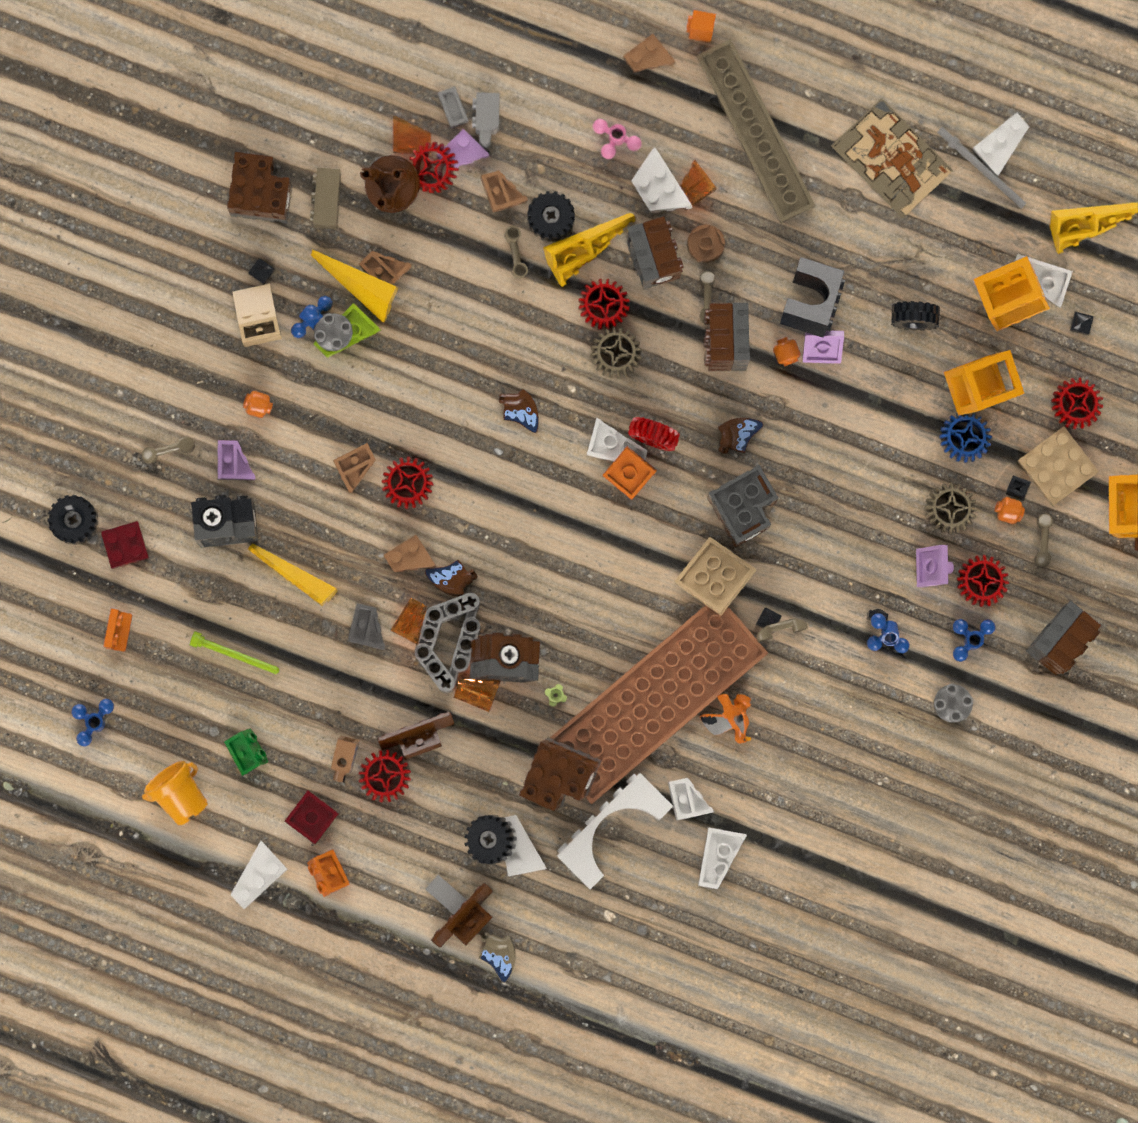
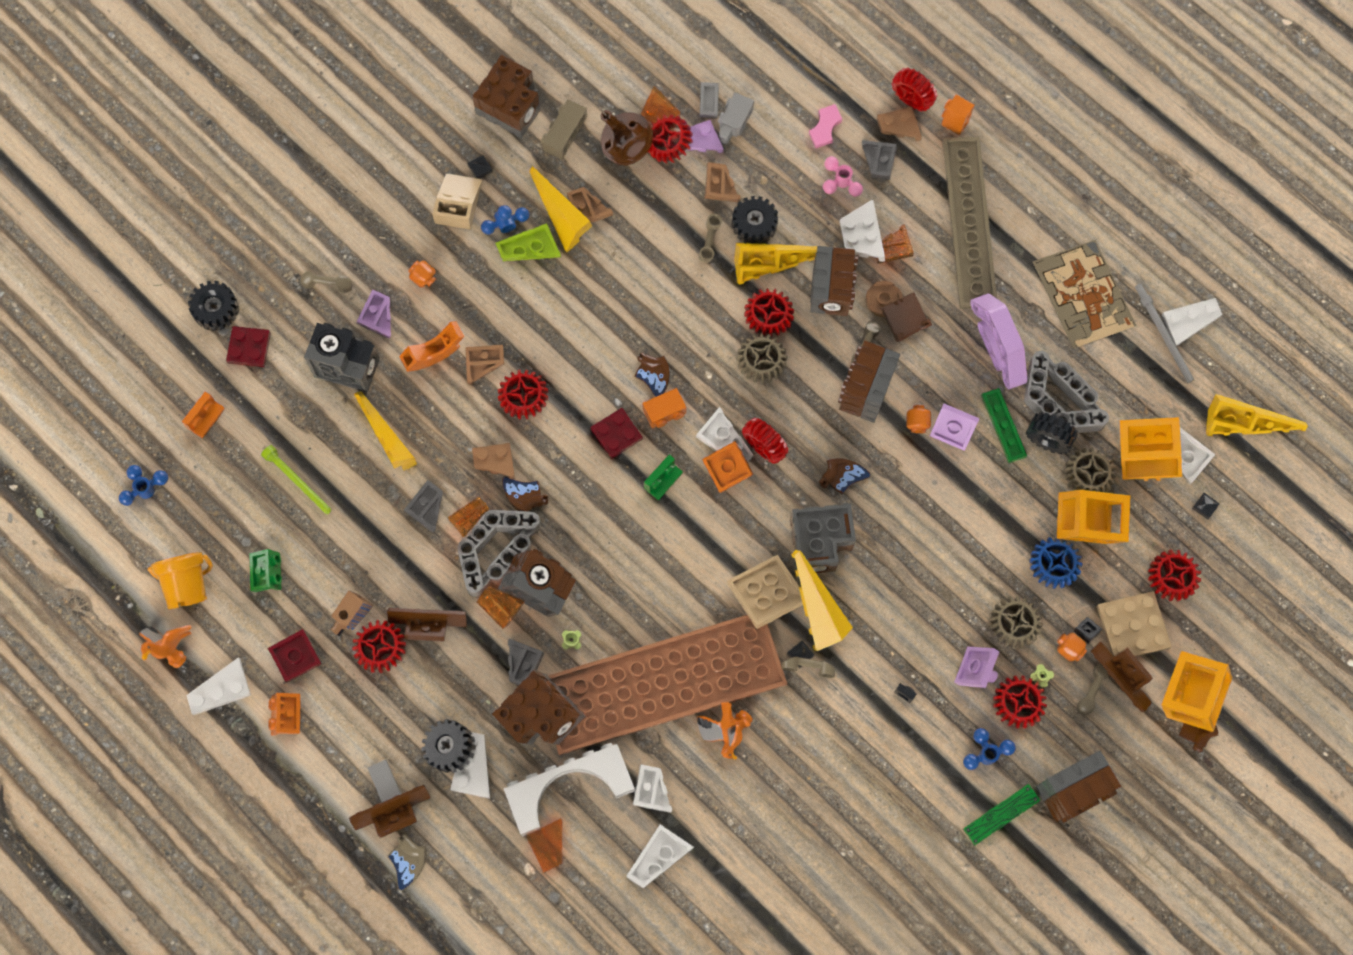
camera: 25 degrees right, 10 degrees down
light grey dish [314,313,353,351] -> none
arch [780,257,846,338] -> none
blue piece [867,613,910,653] -> none
light grey dish [934,684,973,723] -> none
none -> orange animal [139,625,192,668]
none -> orange arch [399,321,465,372]
none -> flat silver wing [508,639,545,686]
none -> clear orange wing [526,818,563,873]
none -> dark red plate [590,408,643,459]
none -> orange brick [642,388,687,428]
none -> green bracket [644,454,683,500]
none -> yellow wedge [791,550,853,651]
none -> bright pink tile [809,104,842,149]
none -> flat silver wing [862,140,897,180]
none -> reddish brown piece [881,292,932,342]
none -> red gear [891,67,938,112]
none -> green tile [963,784,1041,846]
none -> lavender piece [970,293,1027,389]
none -> green tile [981,388,1027,463]
none -> light grey piece [1024,351,1109,433]
none -> yellowish green plate [1030,664,1054,688]
none -> dark tan gear [1064,447,1117,493]
none -> reddish brown bracket [1091,642,1153,713]

